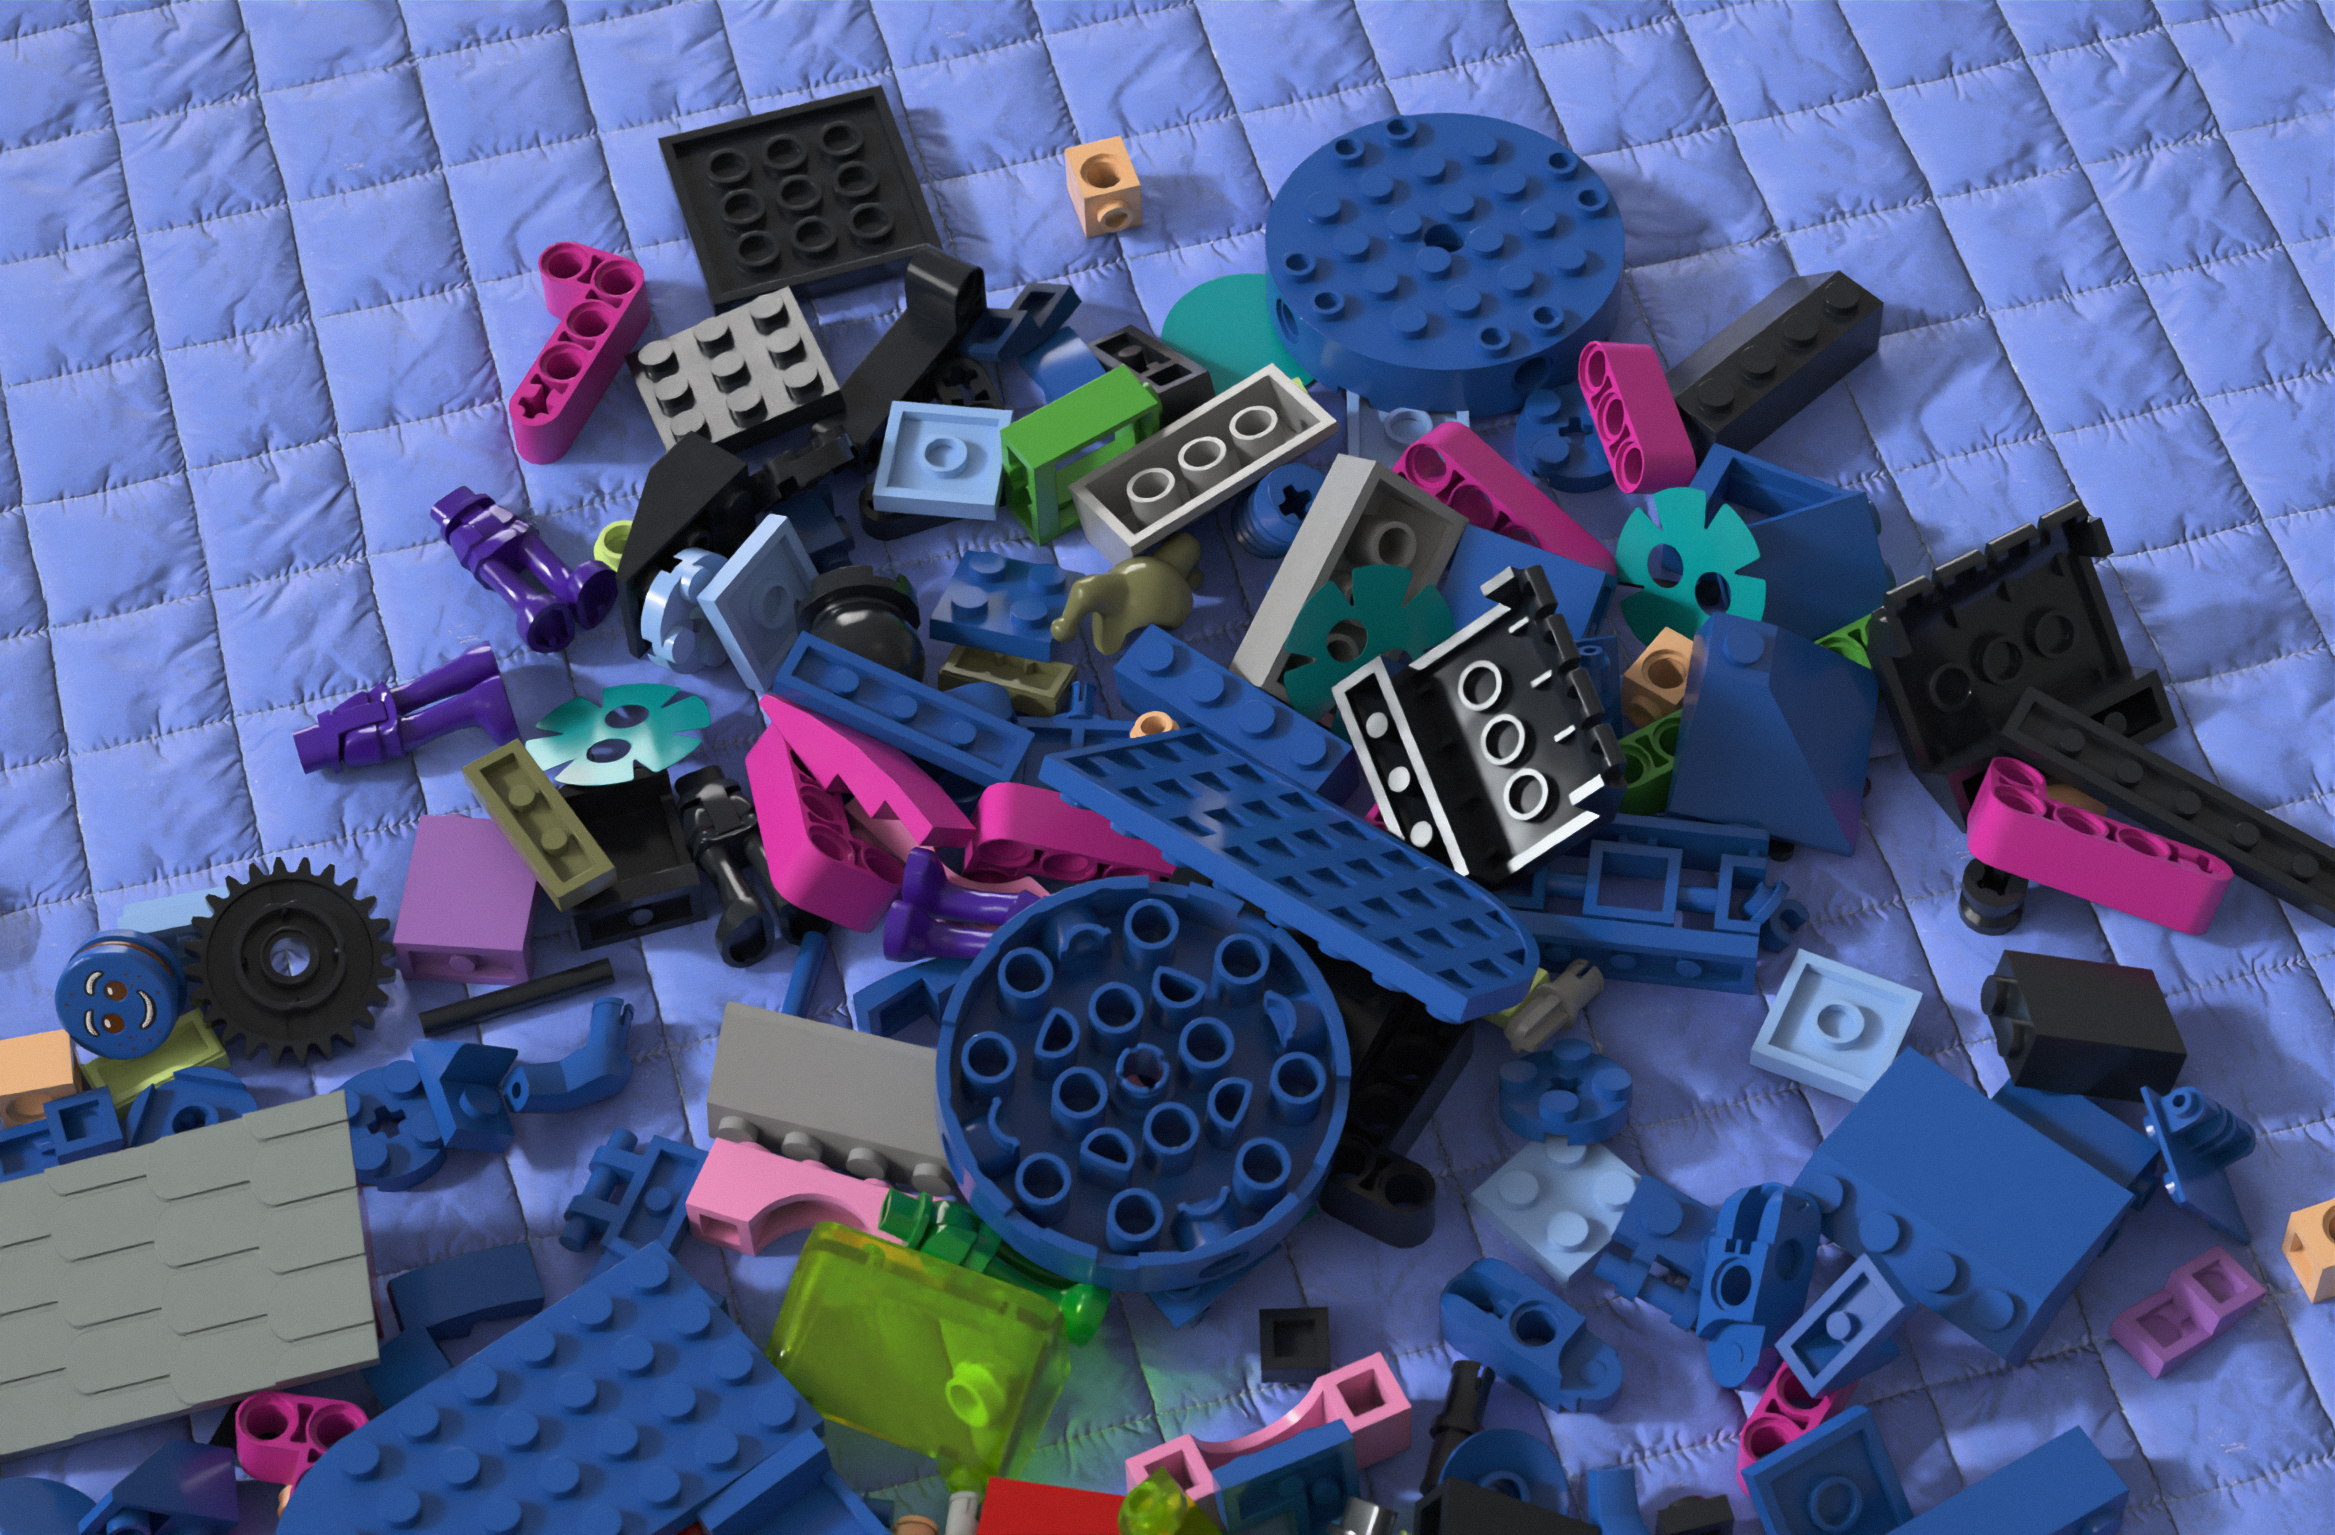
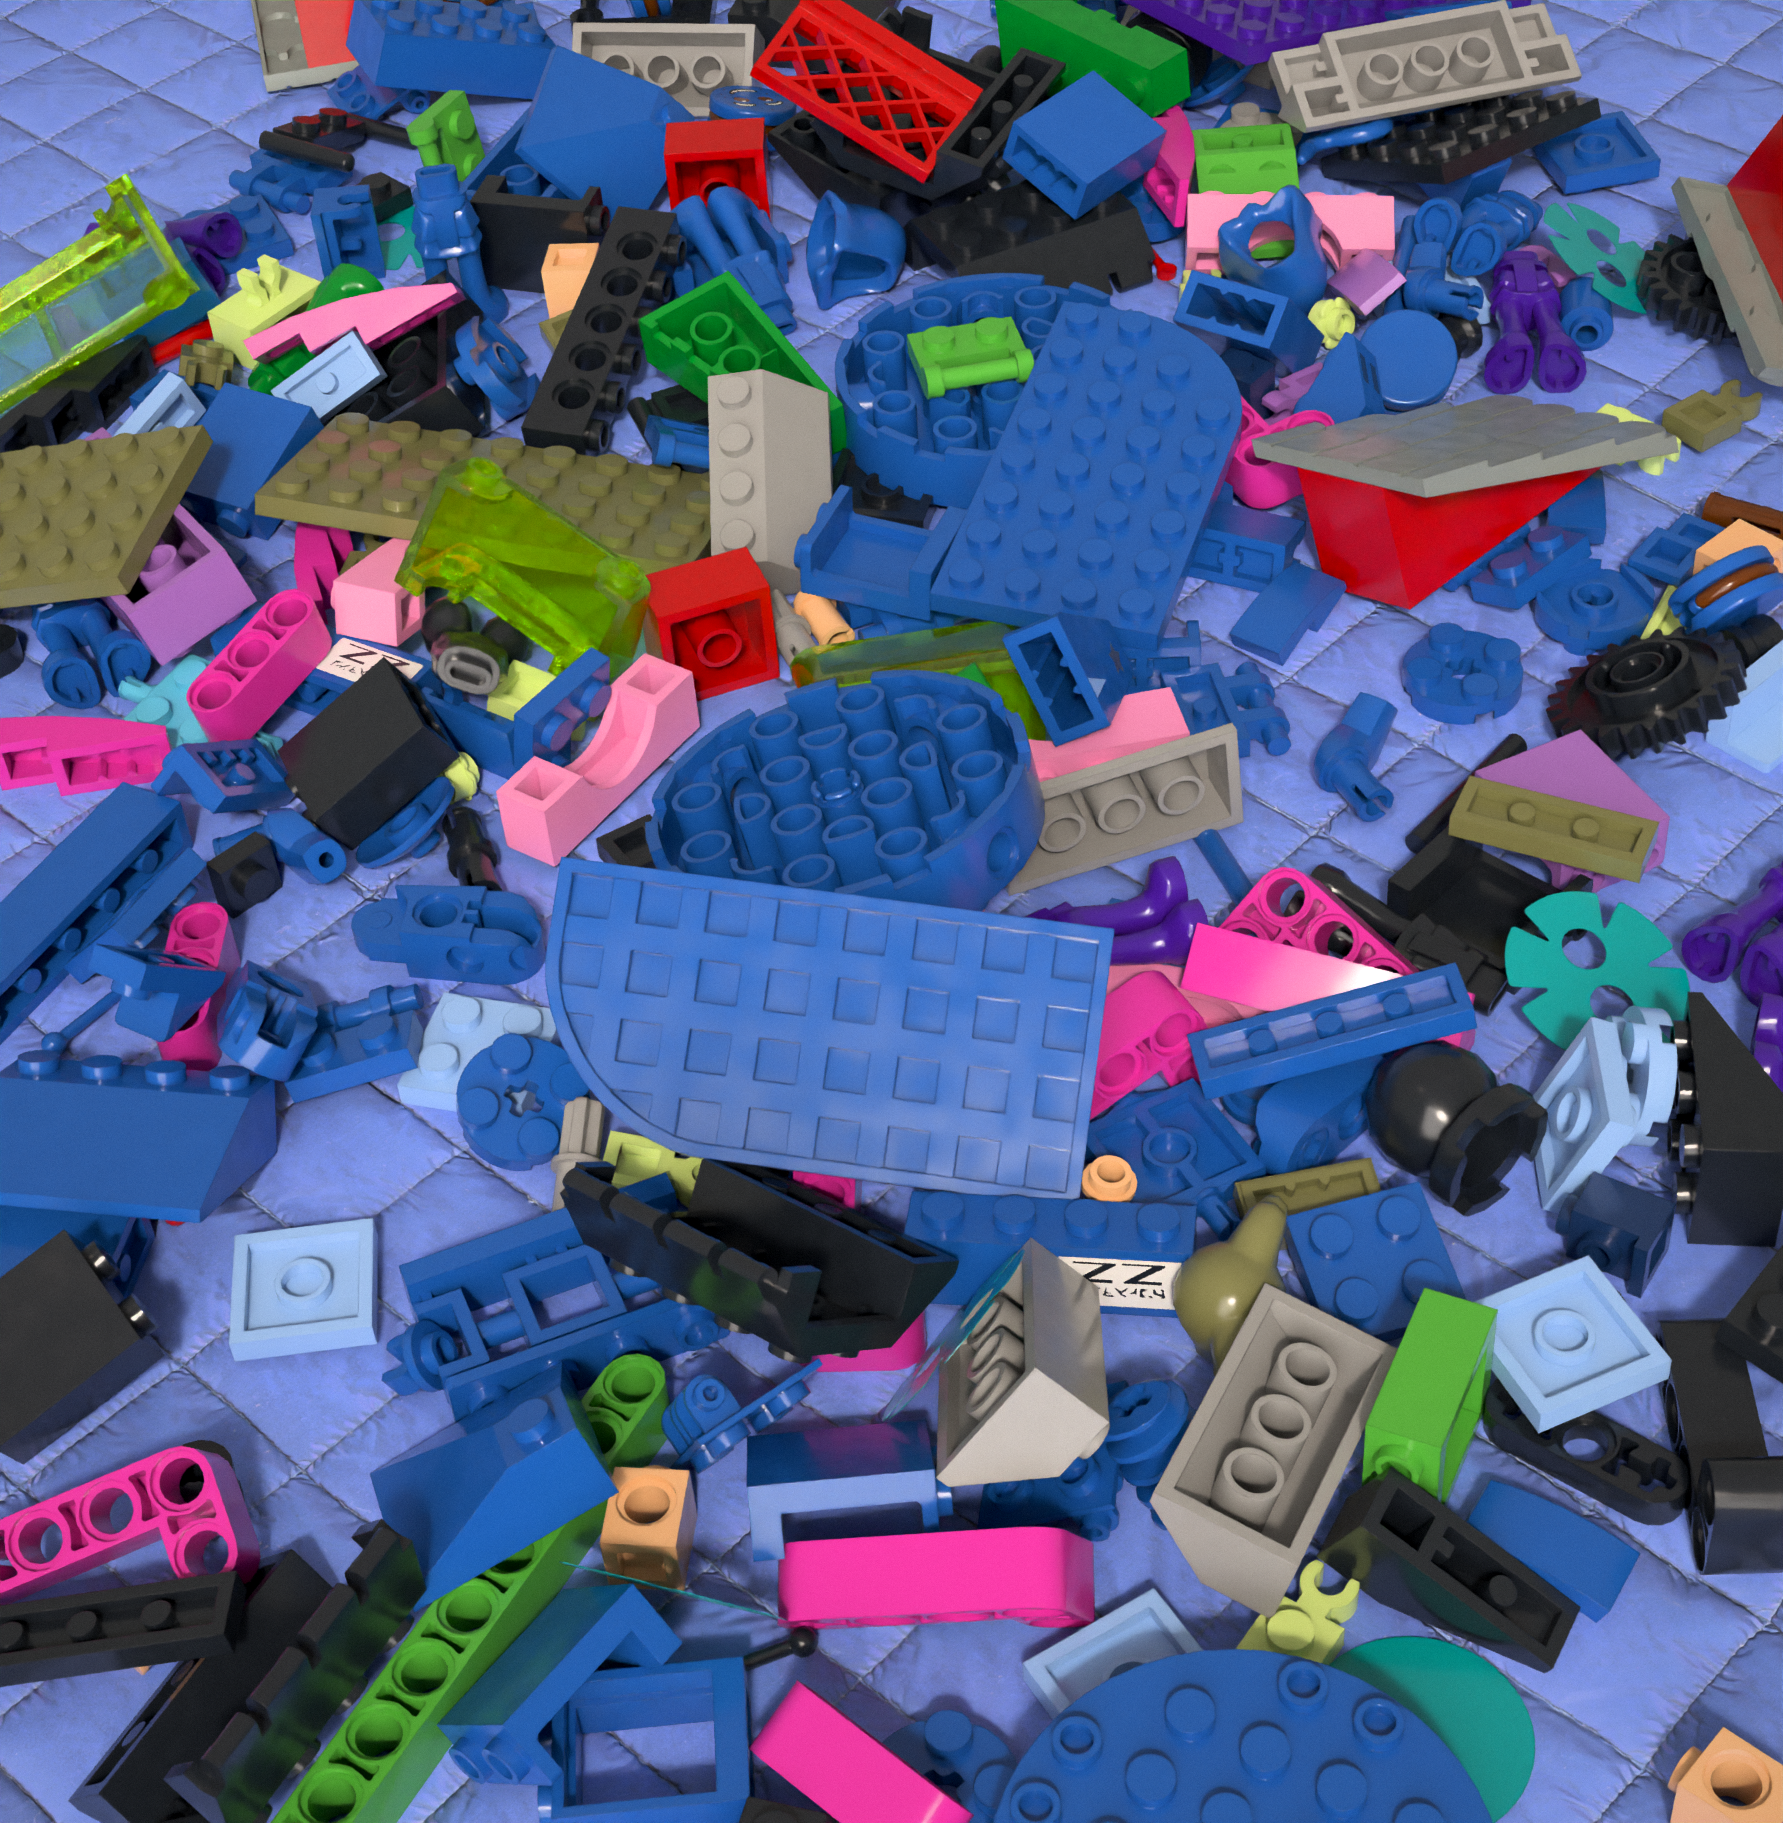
camera: 150 degrees right, 10 degrees down
blue slope [411,1040,518,1154] -> none
black plate [749,424,862,516] -> none
dark blue slope [955,282,1082,362] -> none
none -> blue hinge [41,991,122,1056]
none -> blue slope [1002,612,1135,747]

